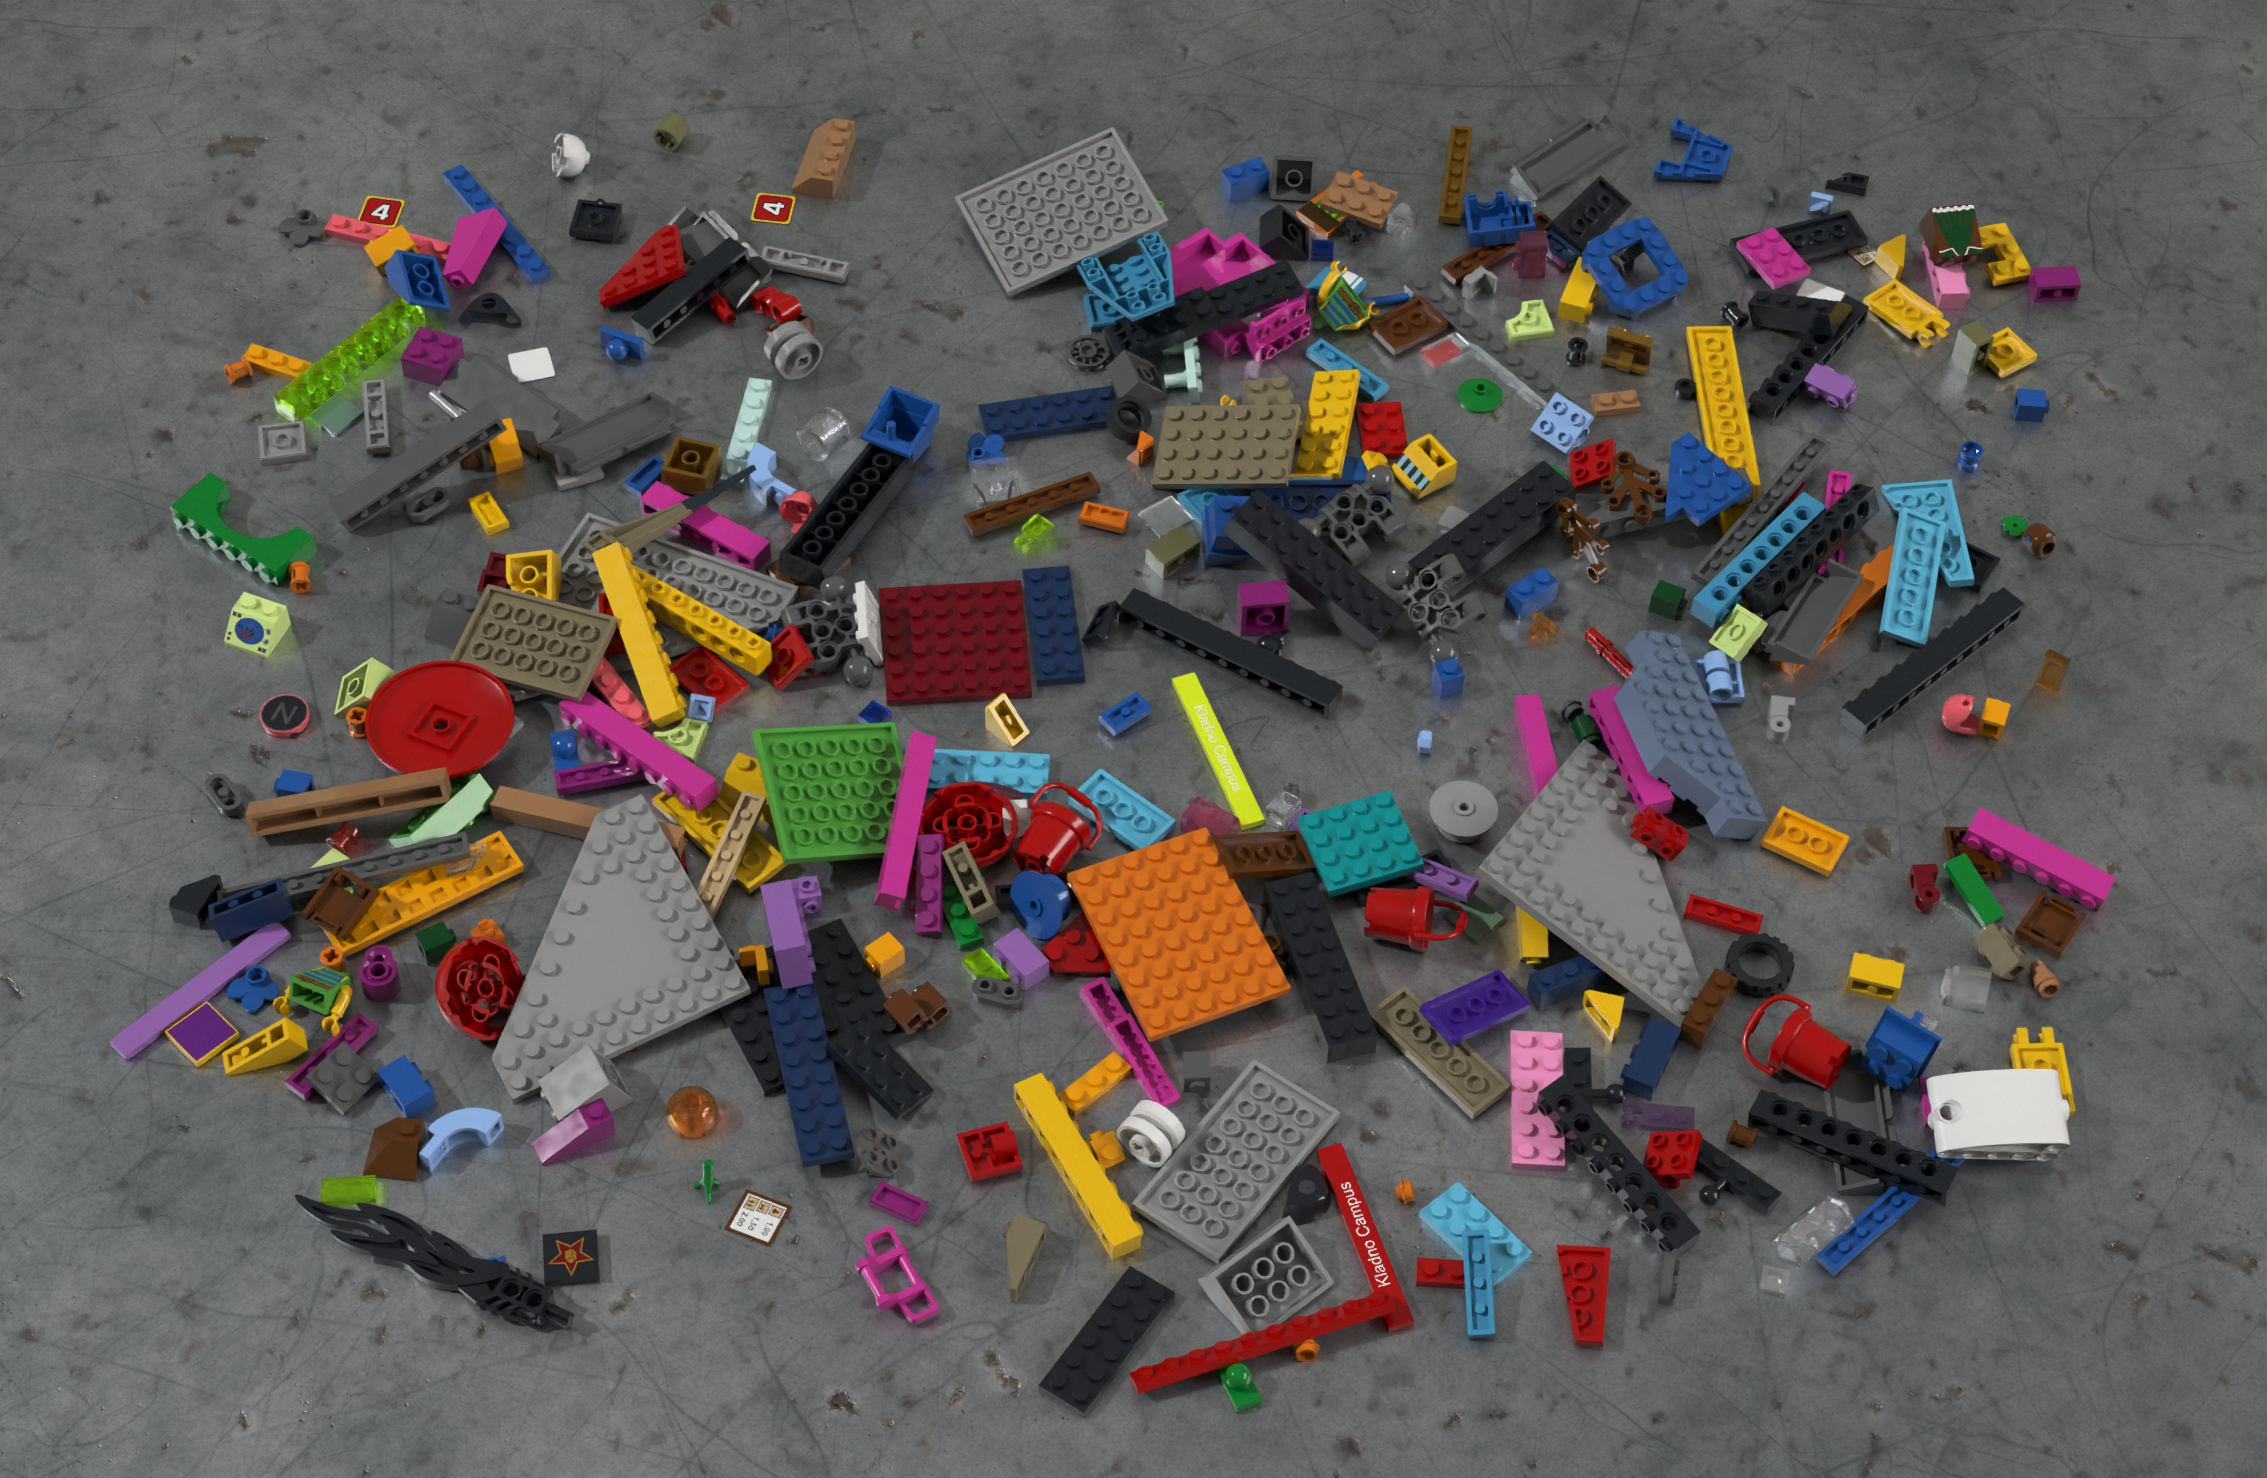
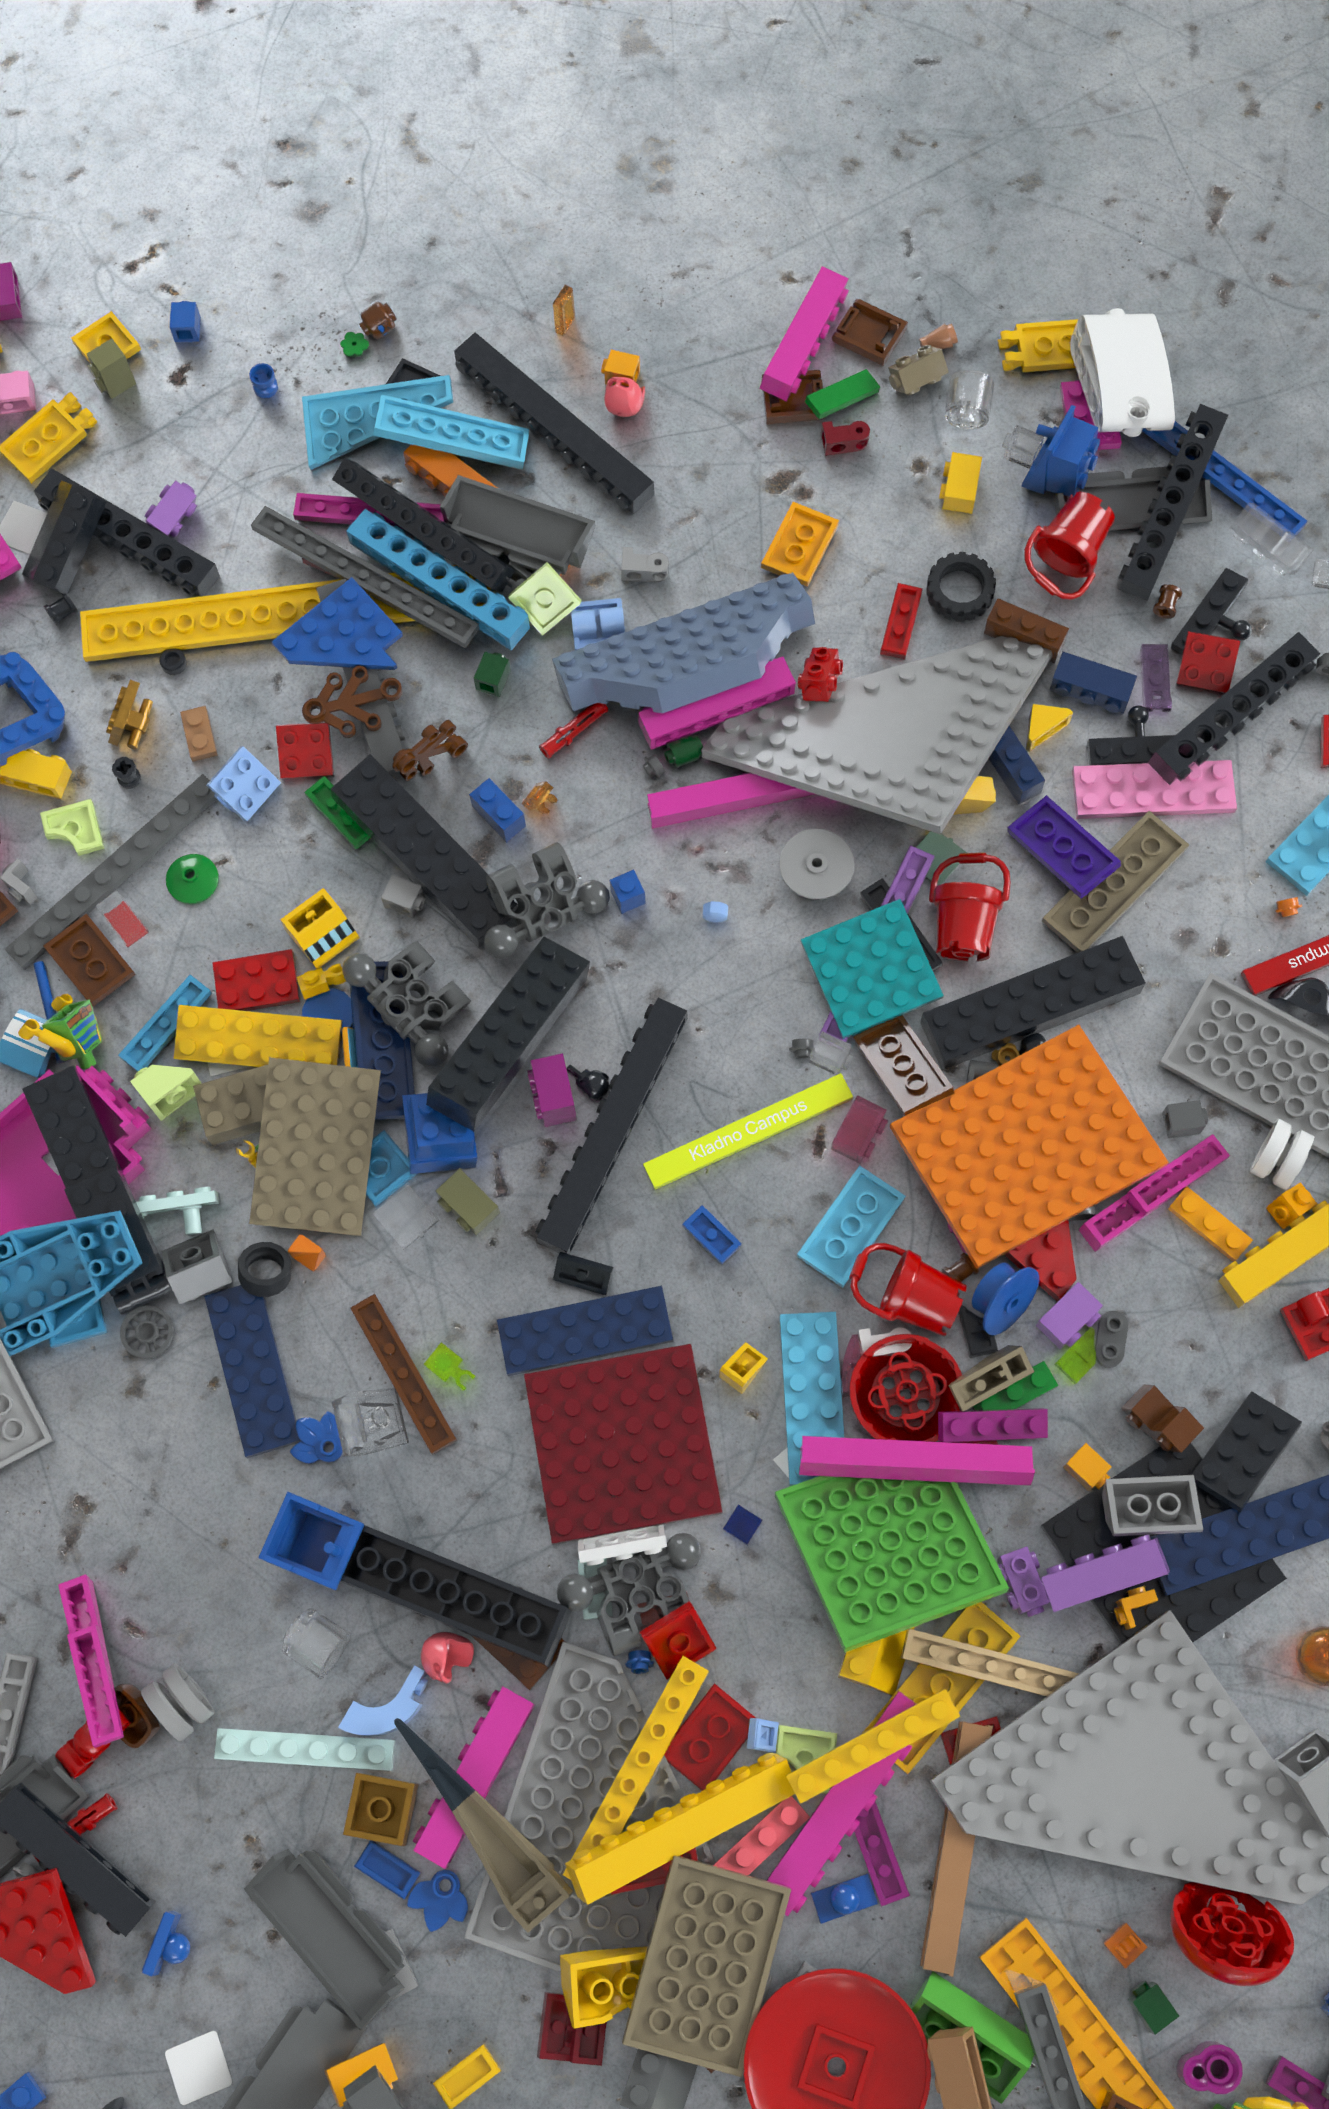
camera: 90 degrees left, 20 degrees up
orange plate [1078,501,1130,534] -> none
none -> dark pink slope [58,1574,124,1748]
none -> yellowish green slope [130,1065,202,1121]
none -> blue plate [407,1870,468,1932]
none -> yellow plate [786,1688,961,1804]
none -> light grey slope [1102,1475,1203,1536]

